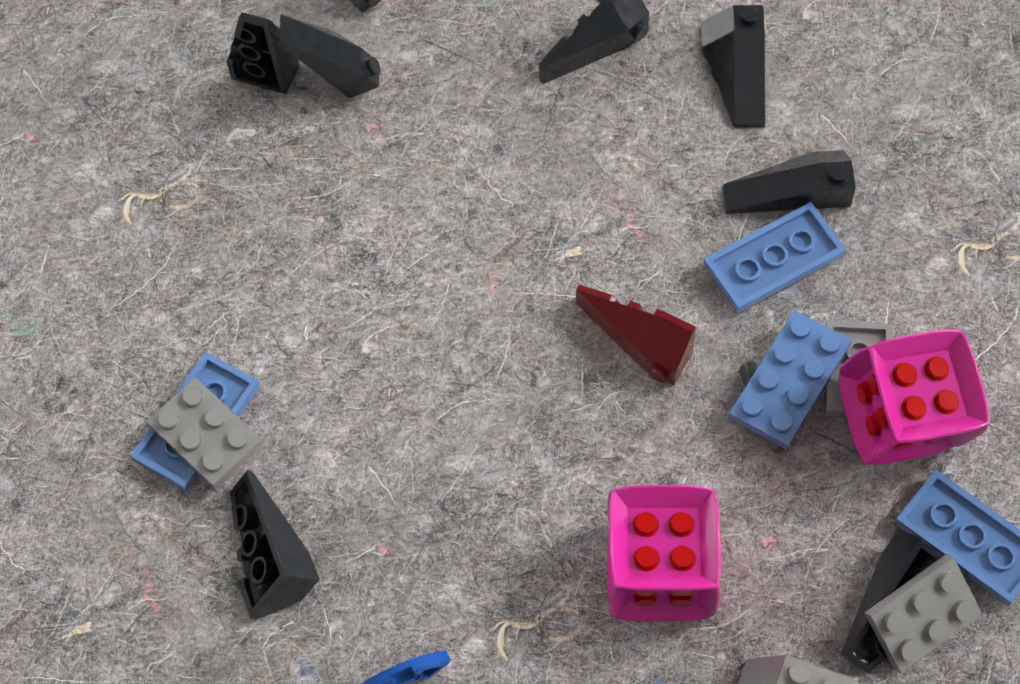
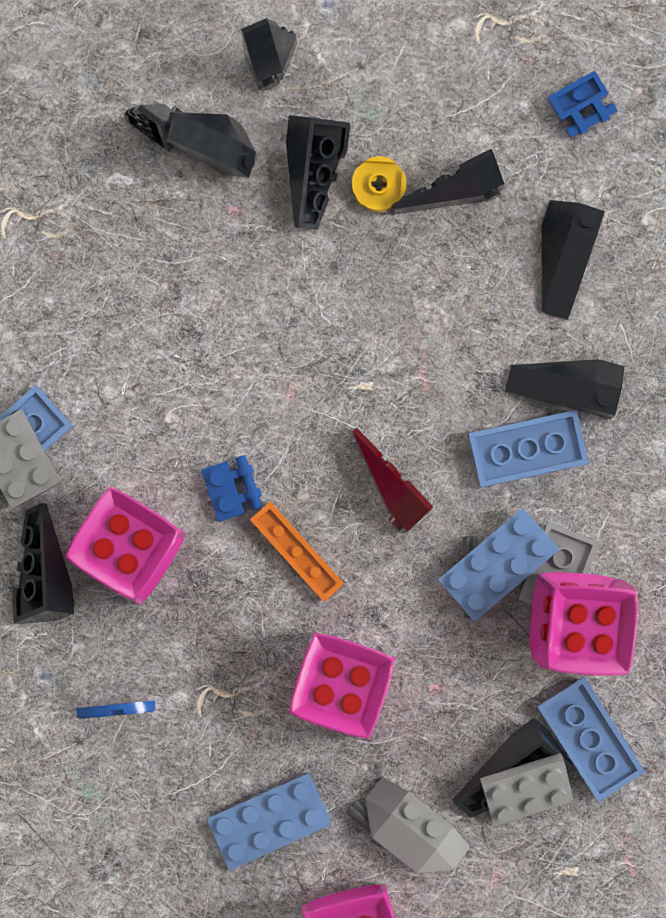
camera: 15 degrees right, 20 degrees up
none -> dark pink piece [65,485,187,605]
none -> blue plate [201,455,263,523]
none -> orange plate [250,501,345,602]
none -> black wedge [286,115,351,230]
none -> yellow plate [352,156,406,212]

